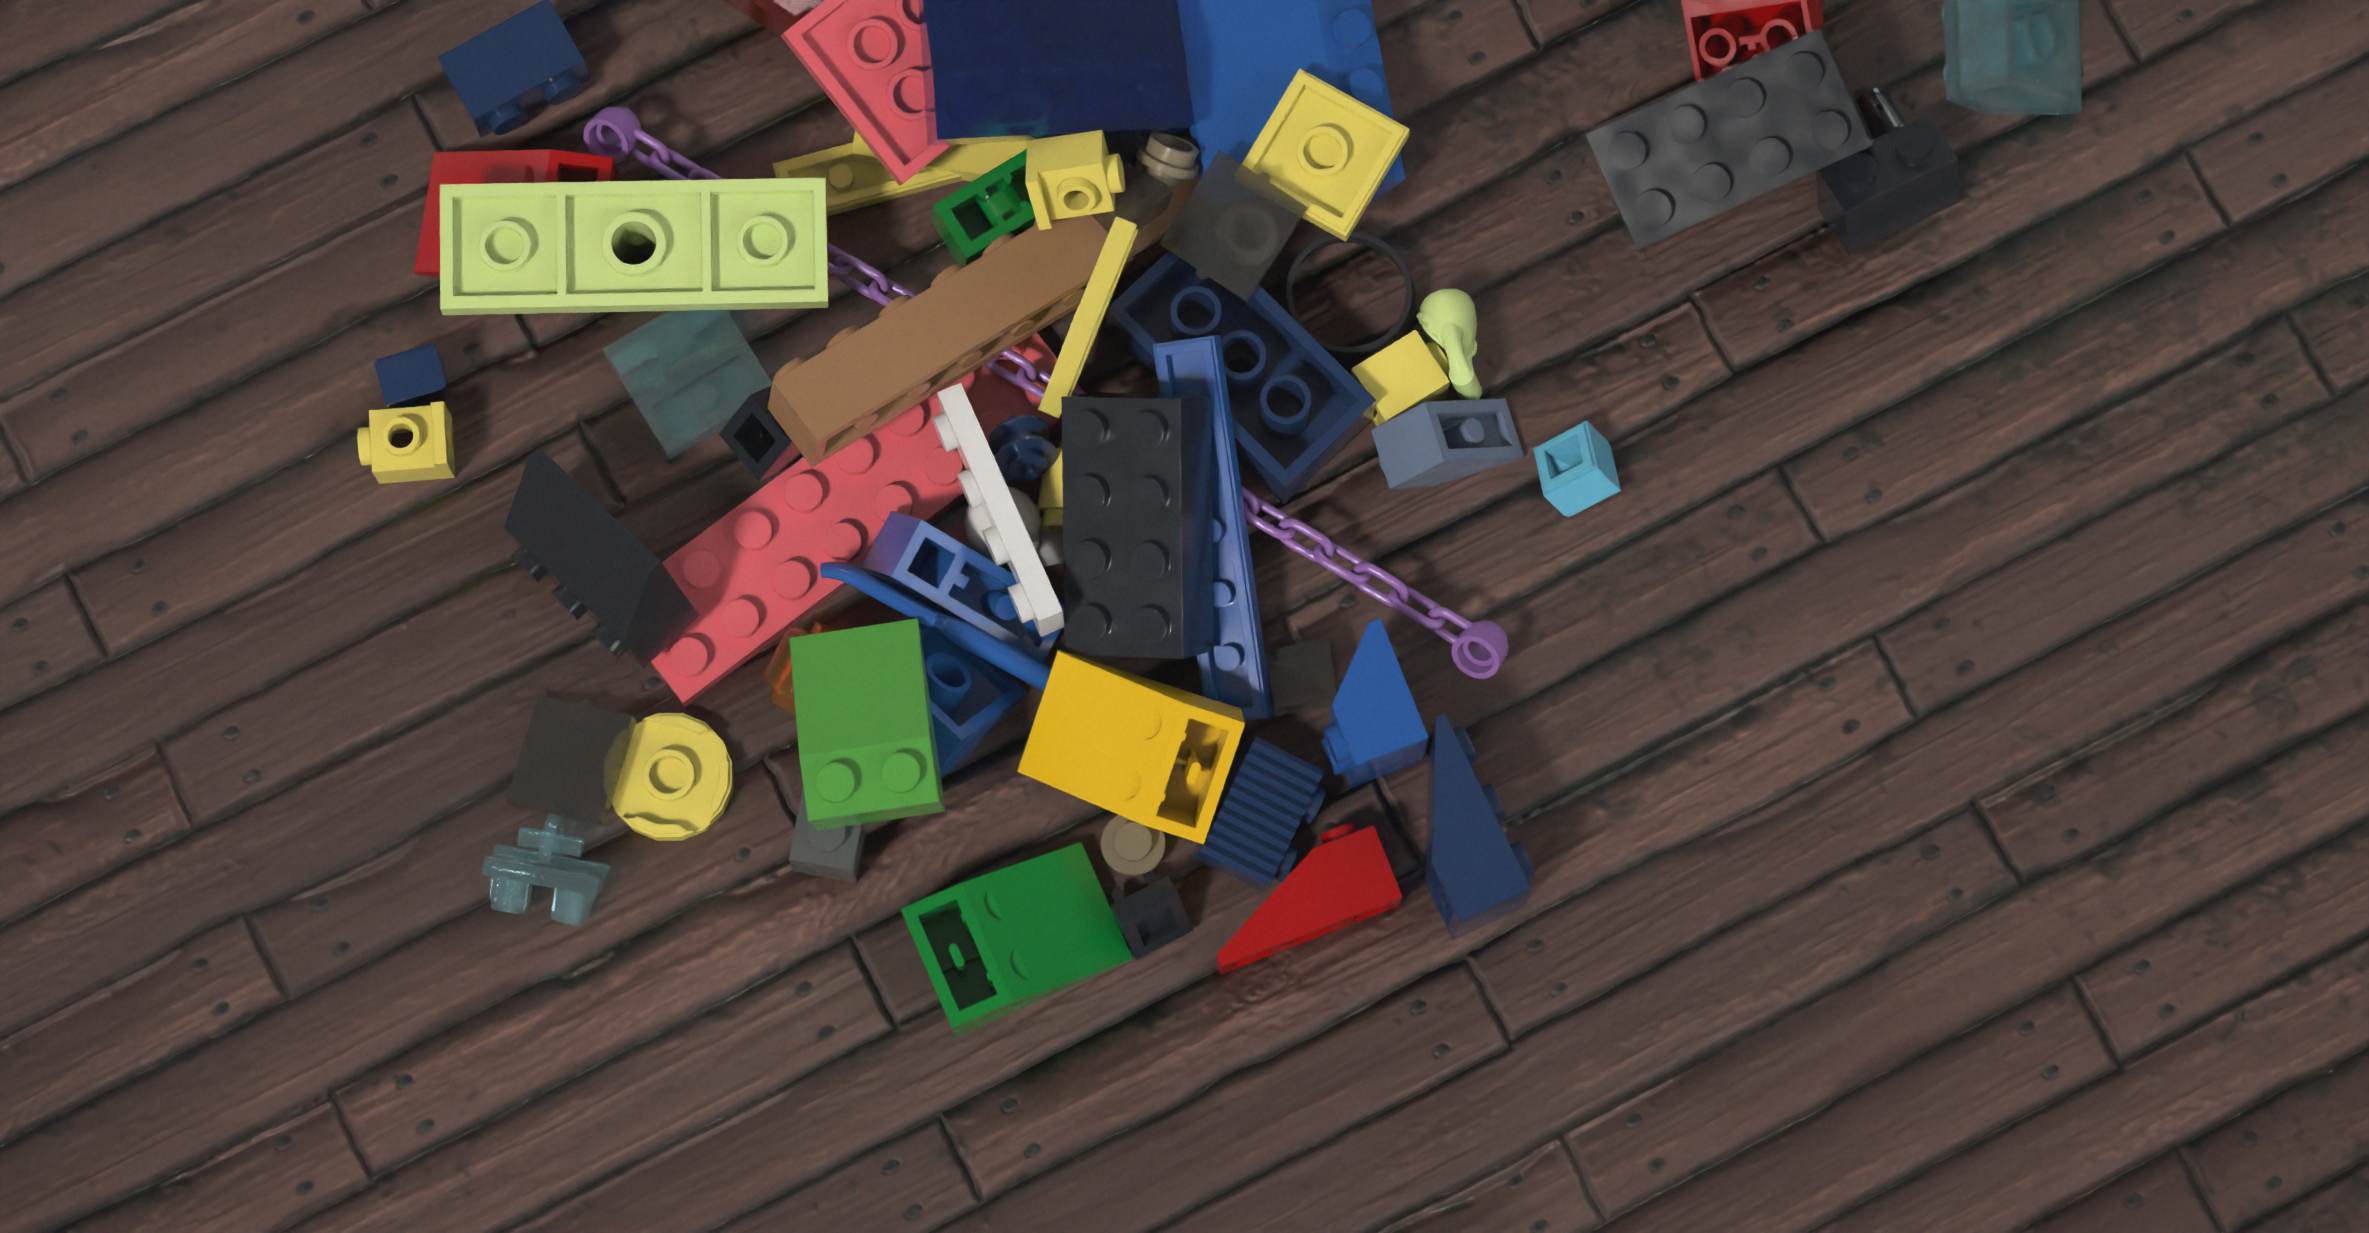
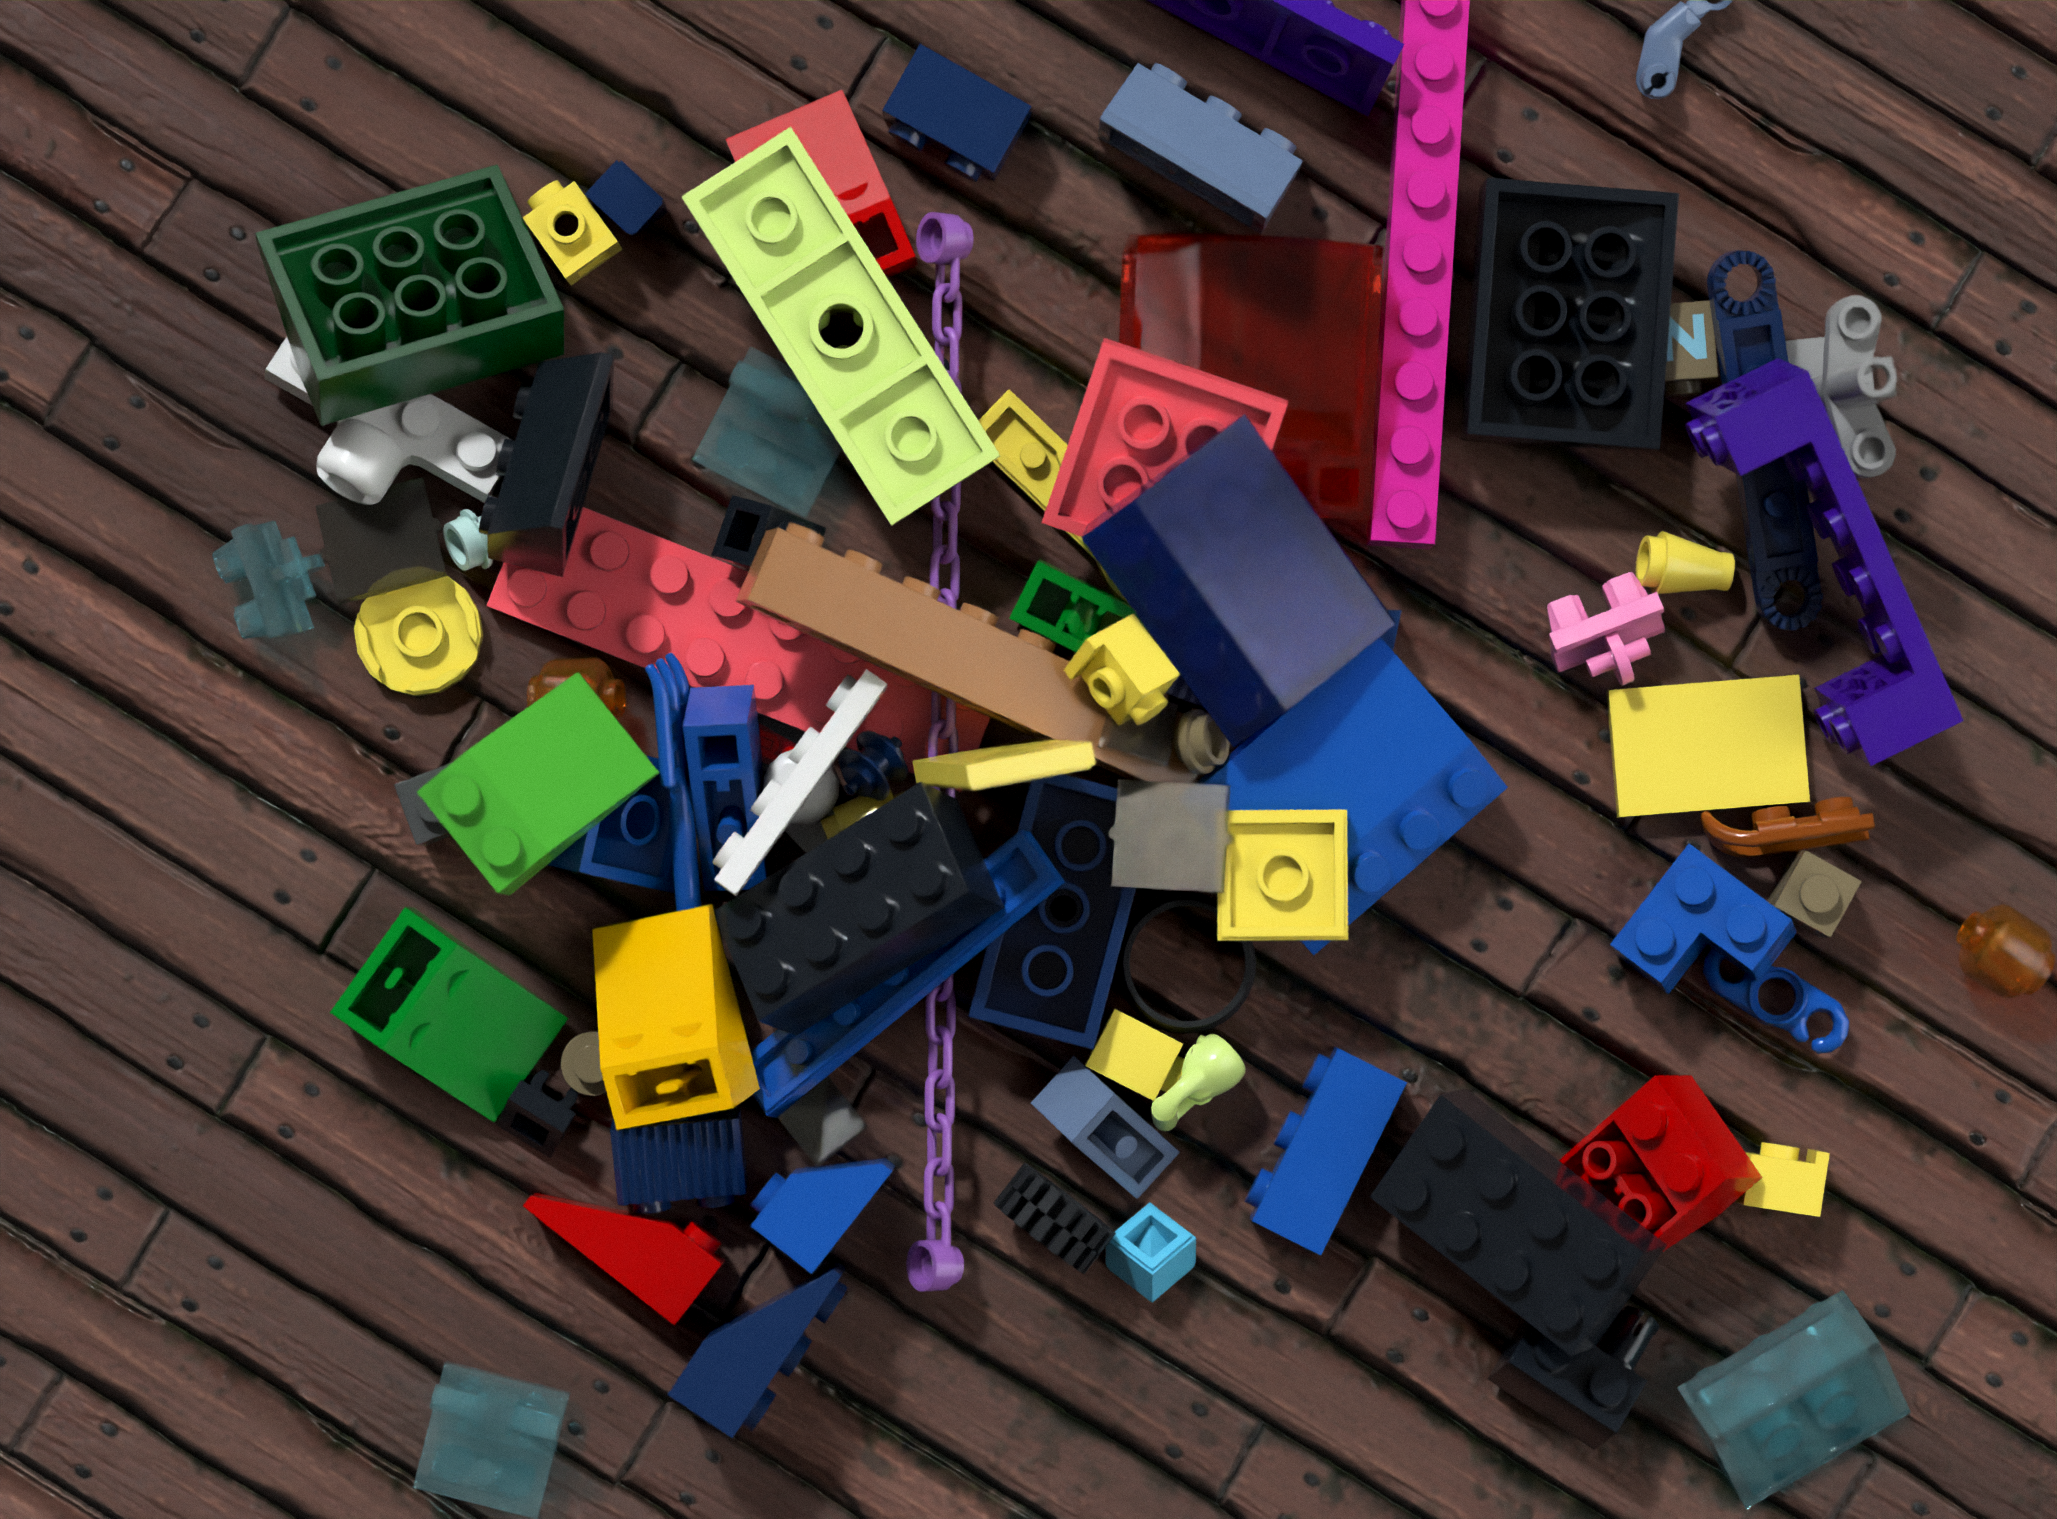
camera: 60 degrees right, 10 degrees up
none -> dark green slope [255,164,564,426]
none -> white plate [265,337,512,505]
none -> clear light blue plate [413,1361,571,1519]
none -> light aqua plate [443,509,493,571]
none -> black tyre [993,1162,1116,1274]
none -> blue brick [1245,1047,1407,1256]

